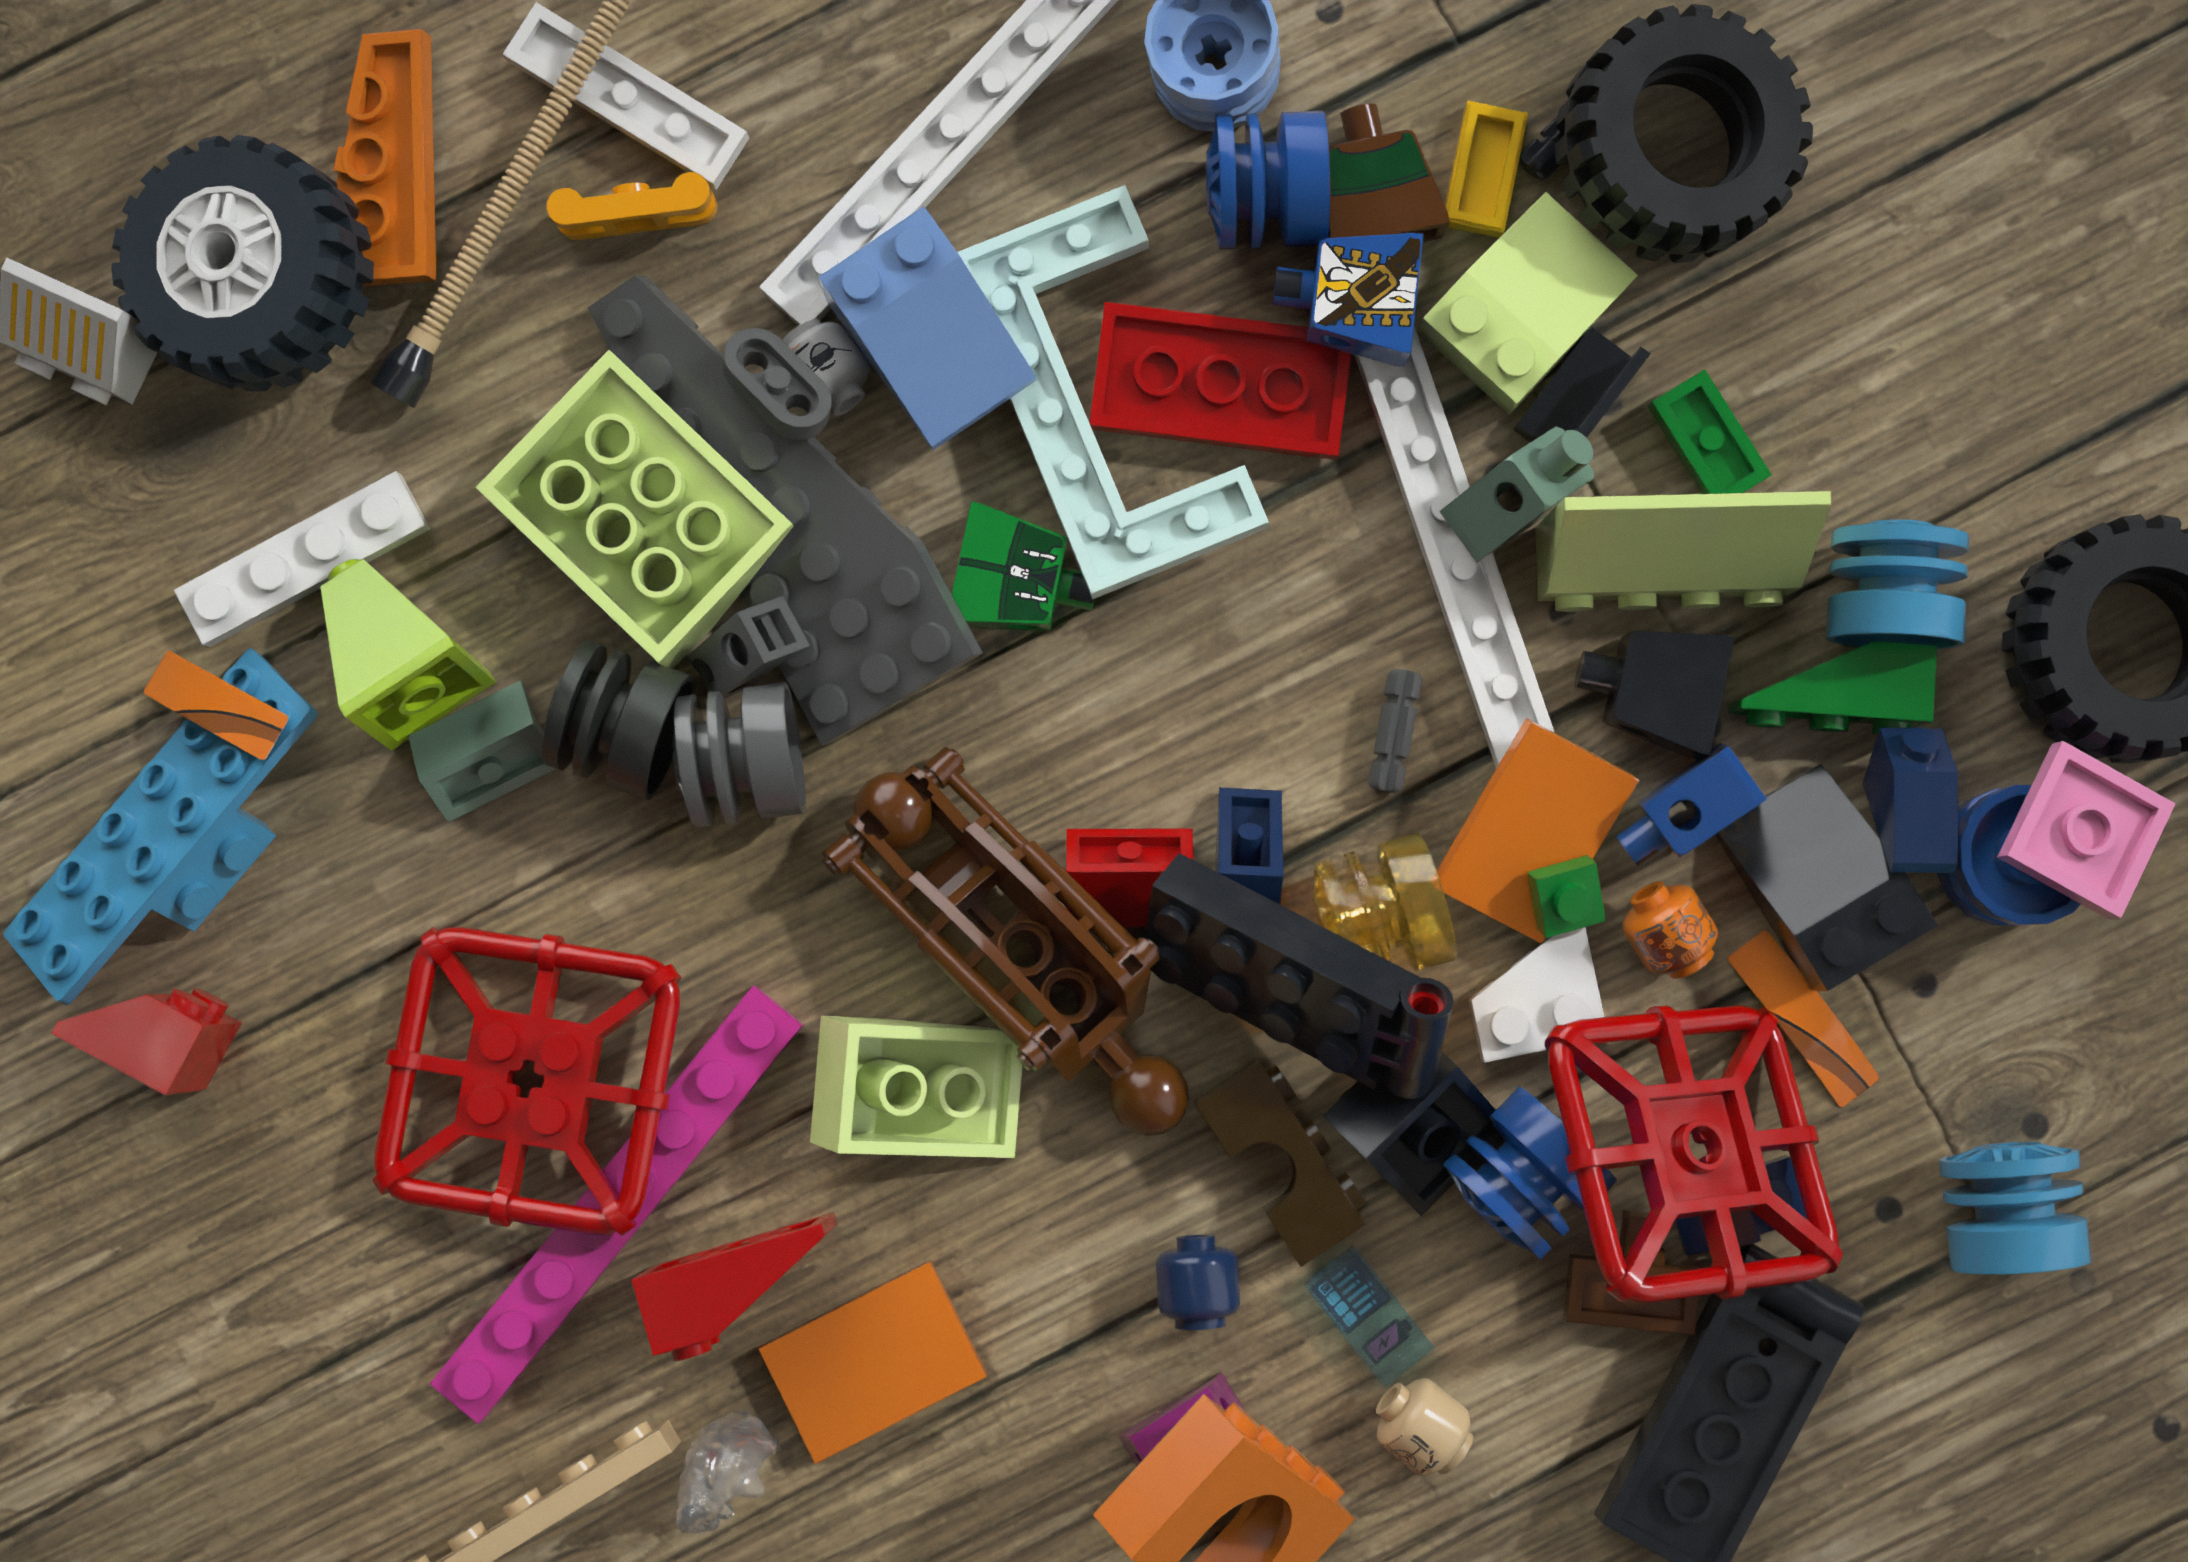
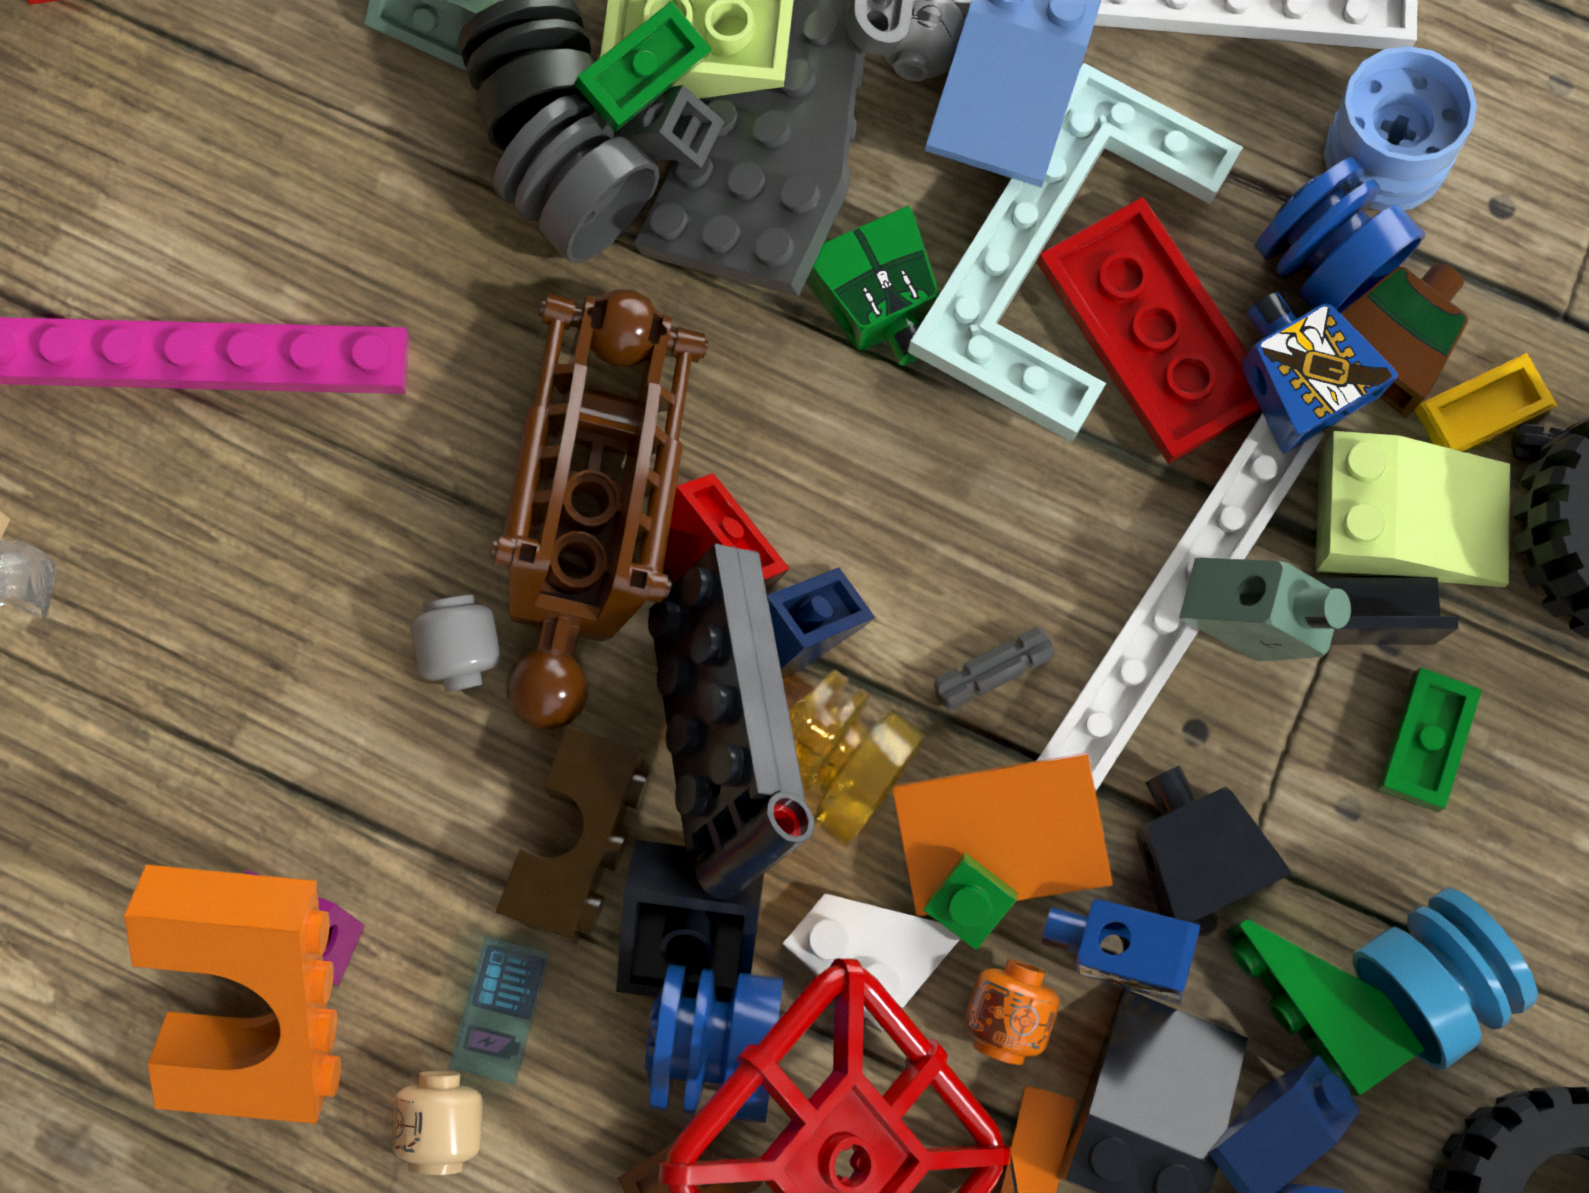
camera: 45 degrees right, 10 degrees down
red plate [372,927,682,1236] -> none
red slope [631,1212,837,1362] -> none
orange tile [758,1260,987,1464] -> none
yellowish green slope [810,1016,1023,1158] -> none
dark blue head [1156,1234,1240,1330] -> none
yellowish green slope [1535,491,1831,612] -> none
none -> light grey head [411,595,501,692]
none -> green plate [574,0,712,132]

